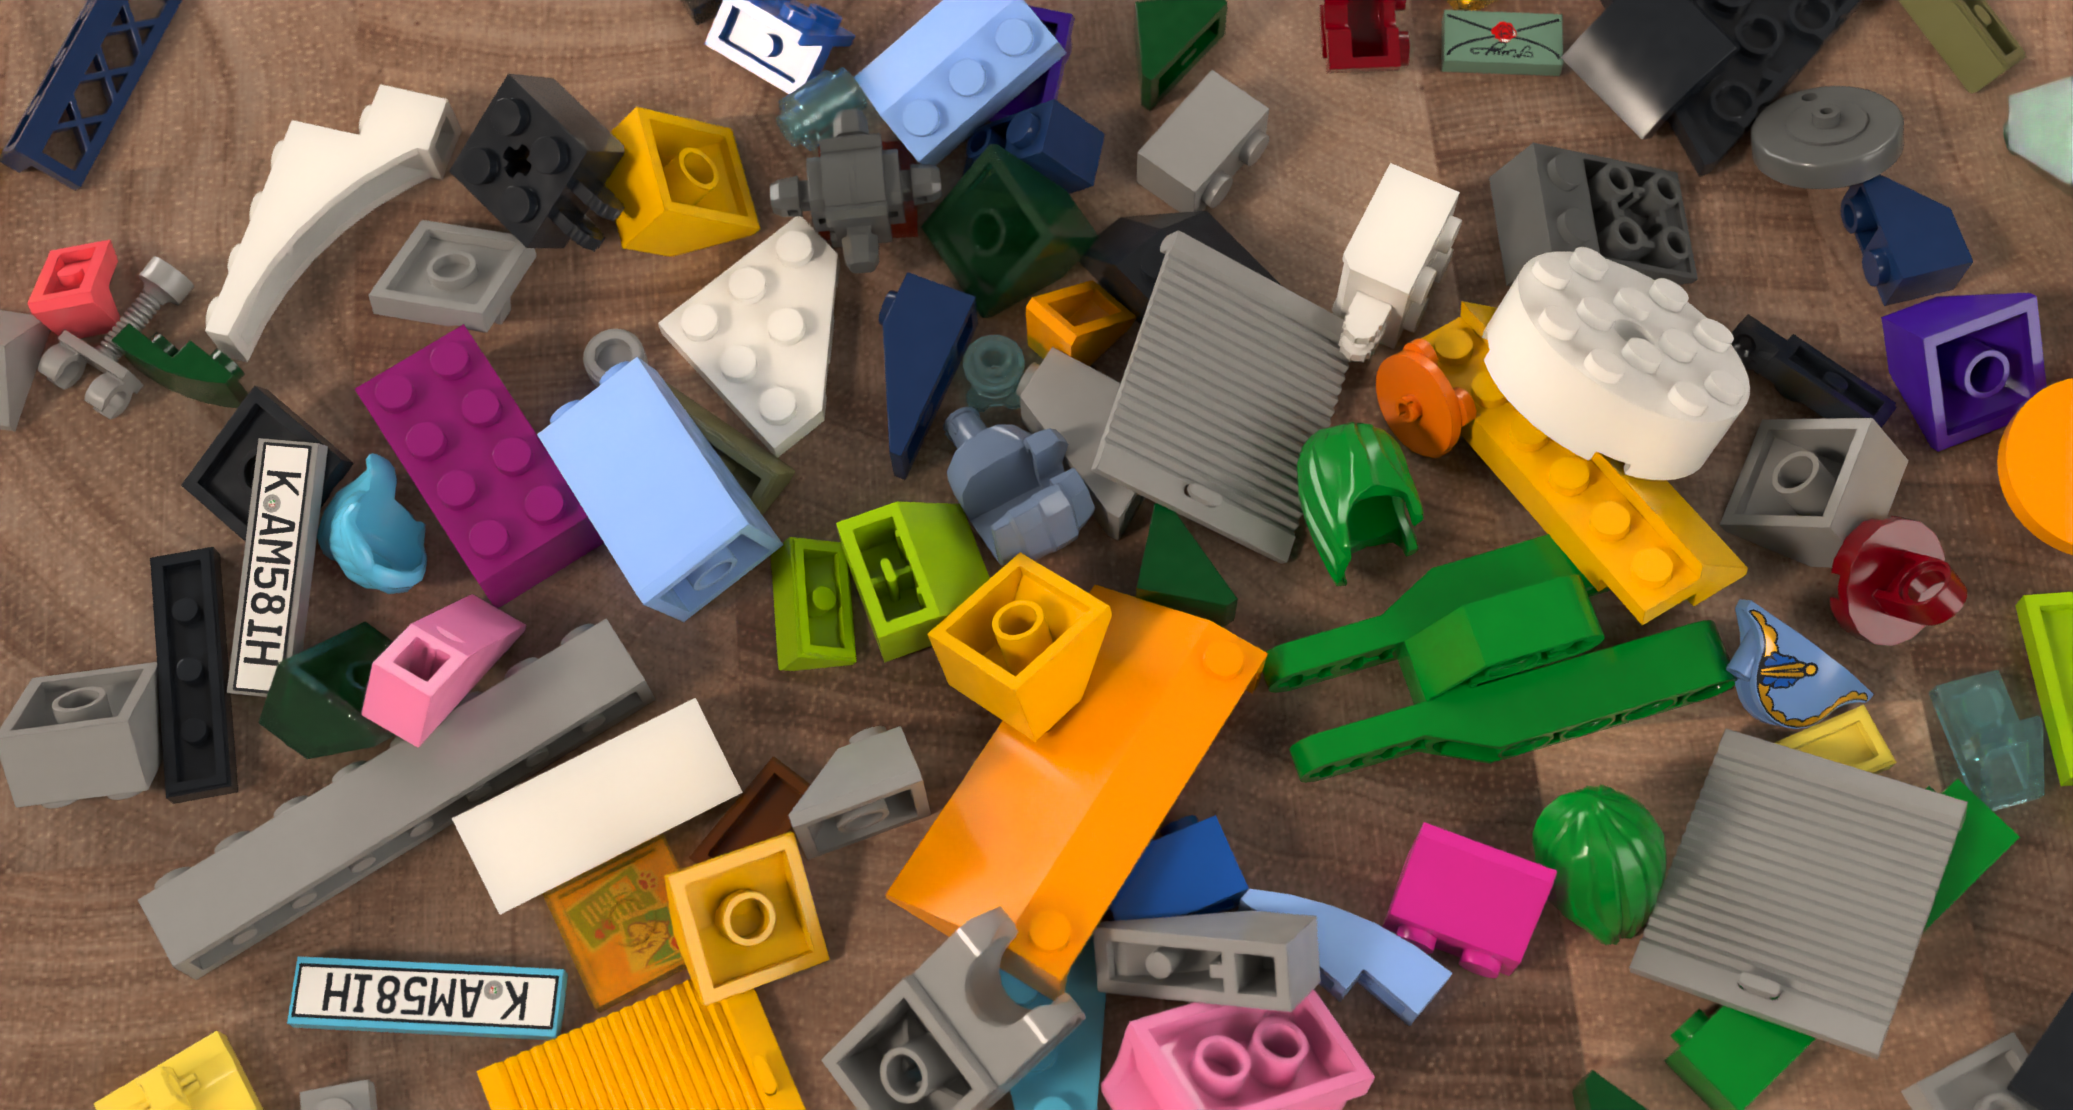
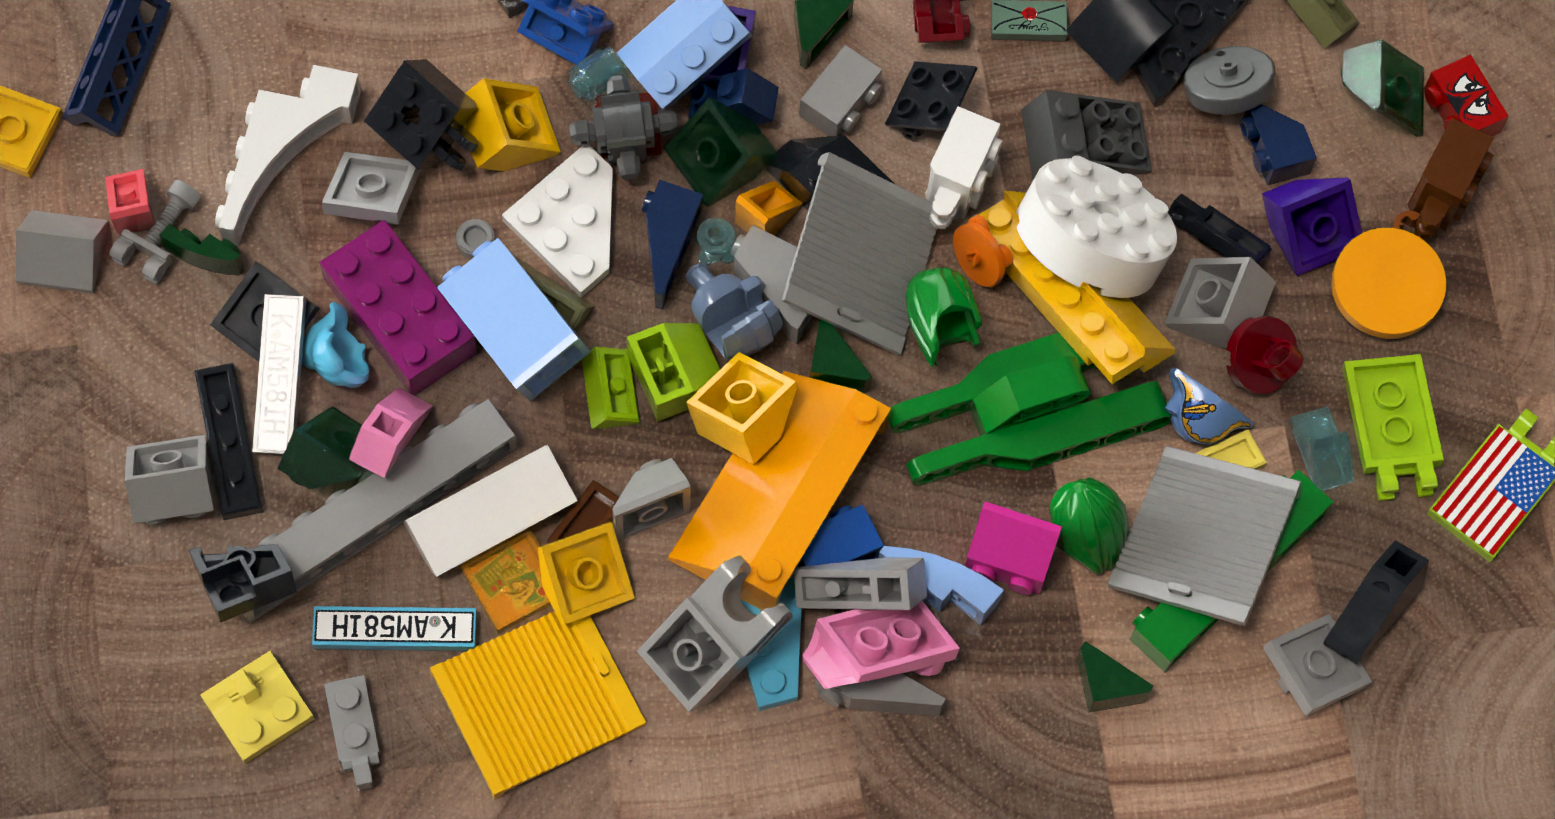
camera: 10 degrees left, 0 degrees up
none -> black slope [189,544,297,622]
none -> black hinge [885,61,978,140]

